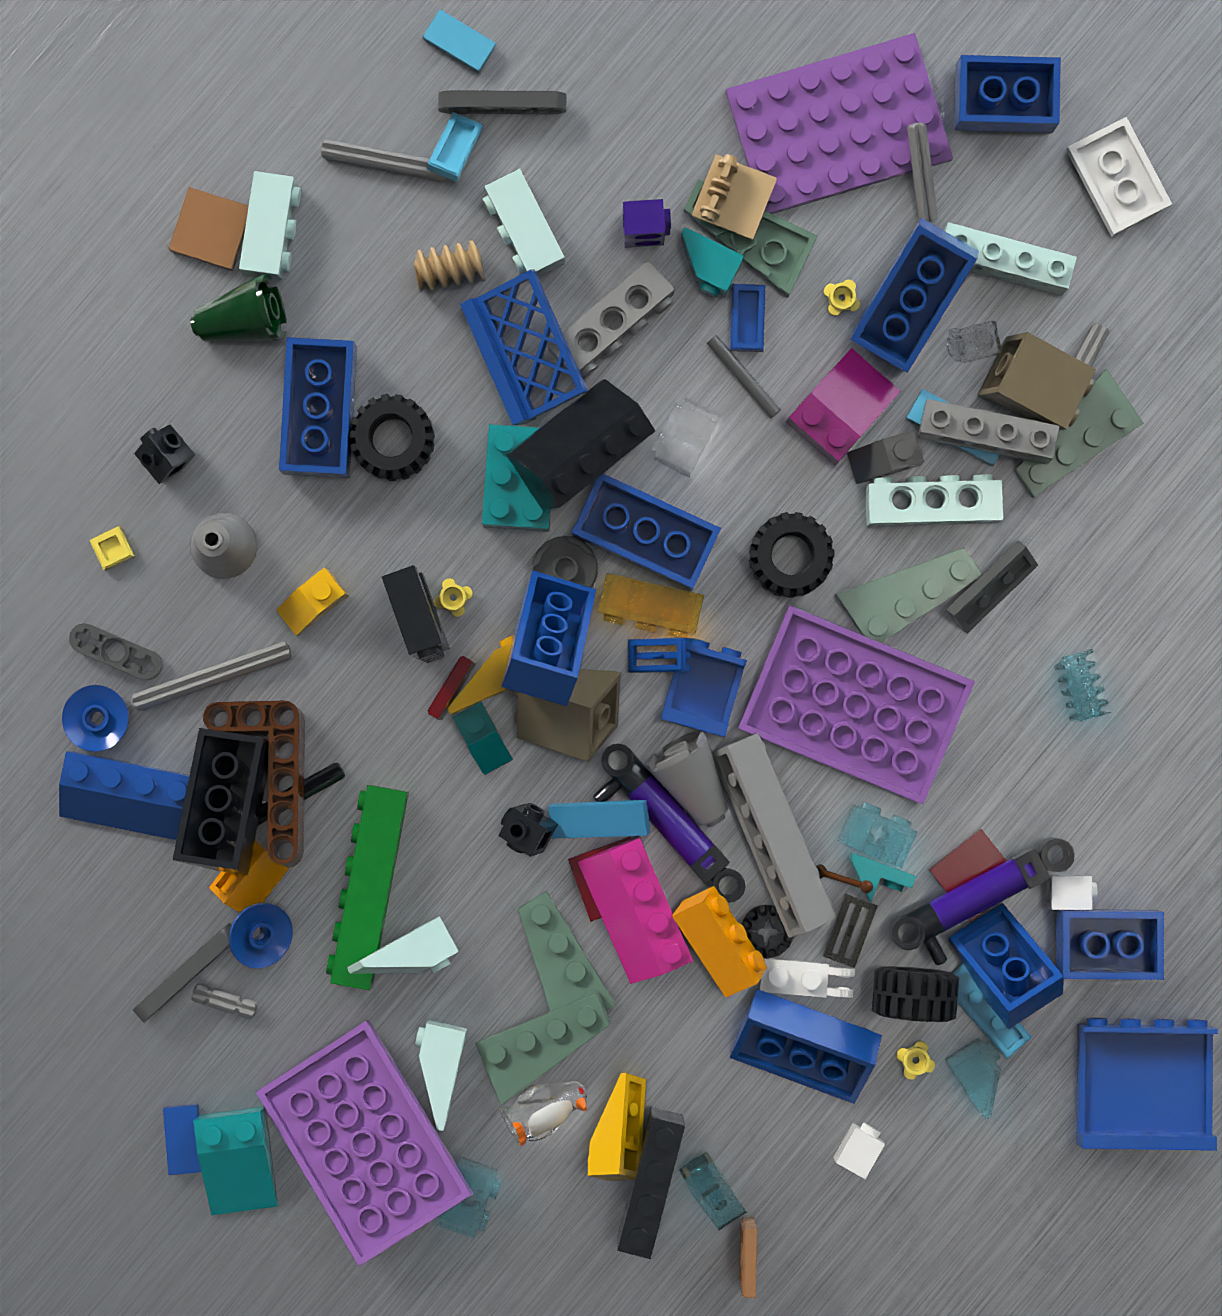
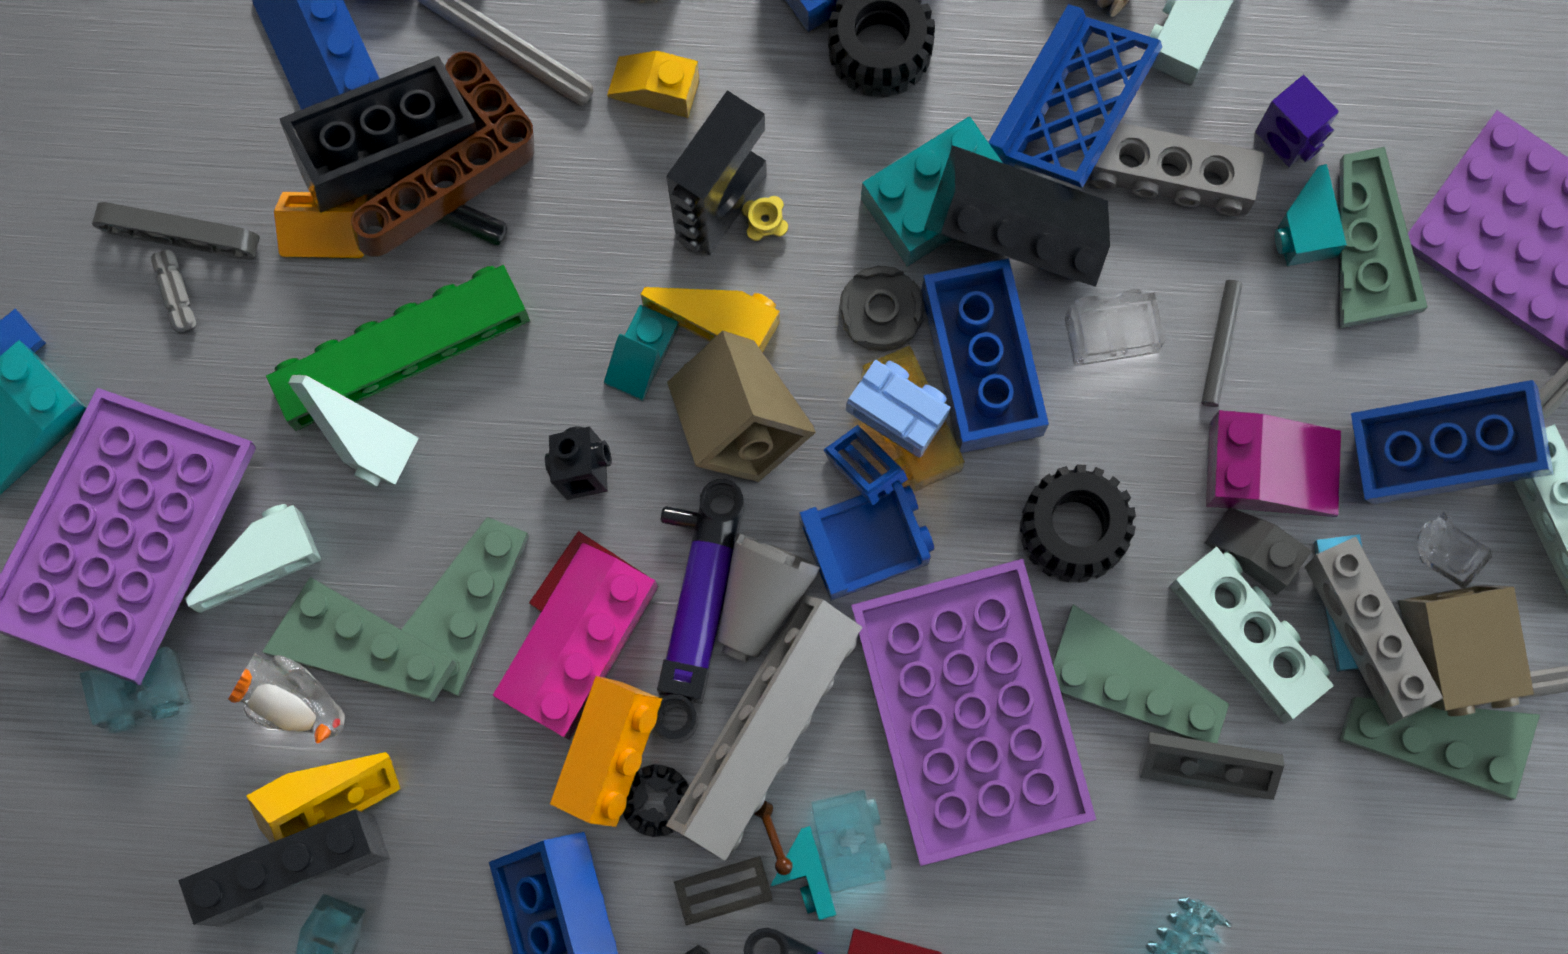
camera: 55 degrees right, 10 degrees down
blue dish [229,903,293,968] -> none
dark red tile [427,656,476,720] -> none
blue brick [501,570,596,706] -> none
dark azure tile [548,800,650,839] -> none
tan hinge [691,154,777,240] -> none
blue tile [730,284,765,352] -> none
white hinge [759,958,855,998] -> none
light yellow plate [824,279,860,316] -> none
none -> light blue brick [846,360,951,458]

